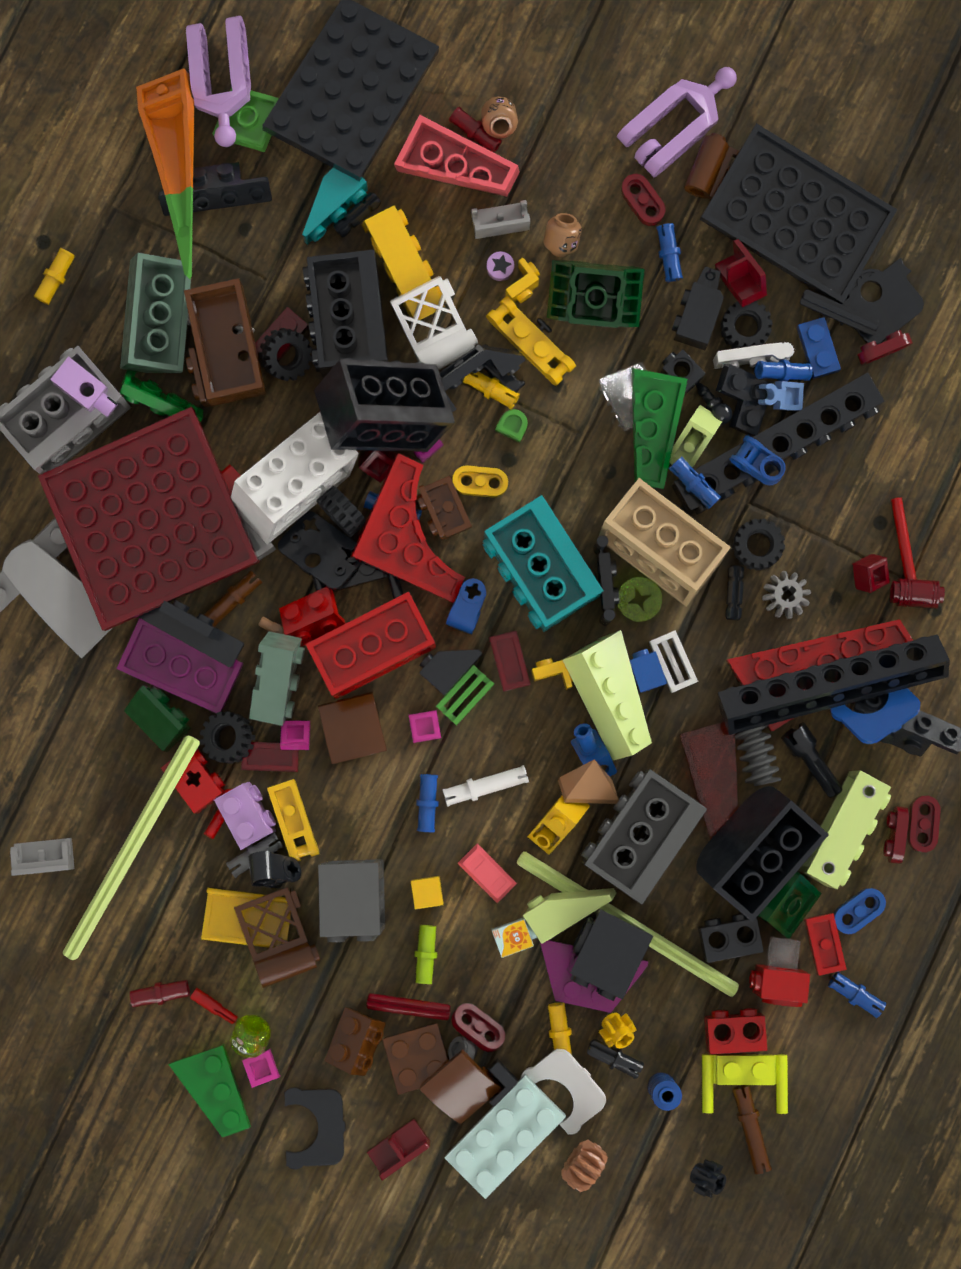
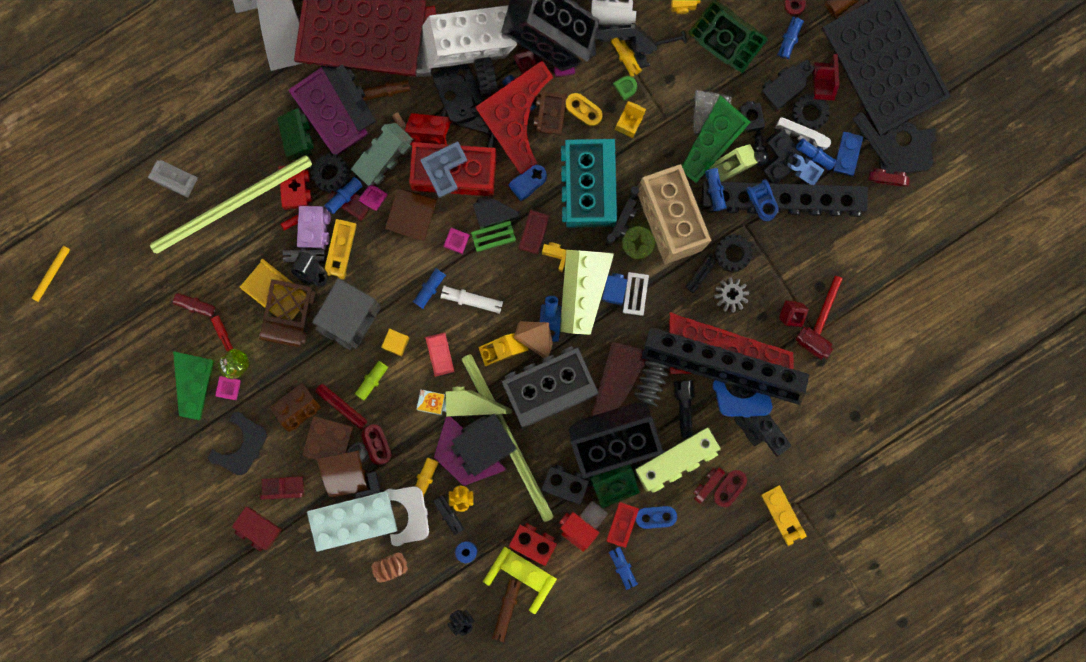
camera: 30 degrees right, 0 degrees up
yellow plate [486,296,576,386] -> none
none -> dark red brick [232,506,282,551]
none -> blue pin [325,177,363,214]
none -> sand blue plate [421,141,467,198]
none -> yellow bracket [615,101,646,138]

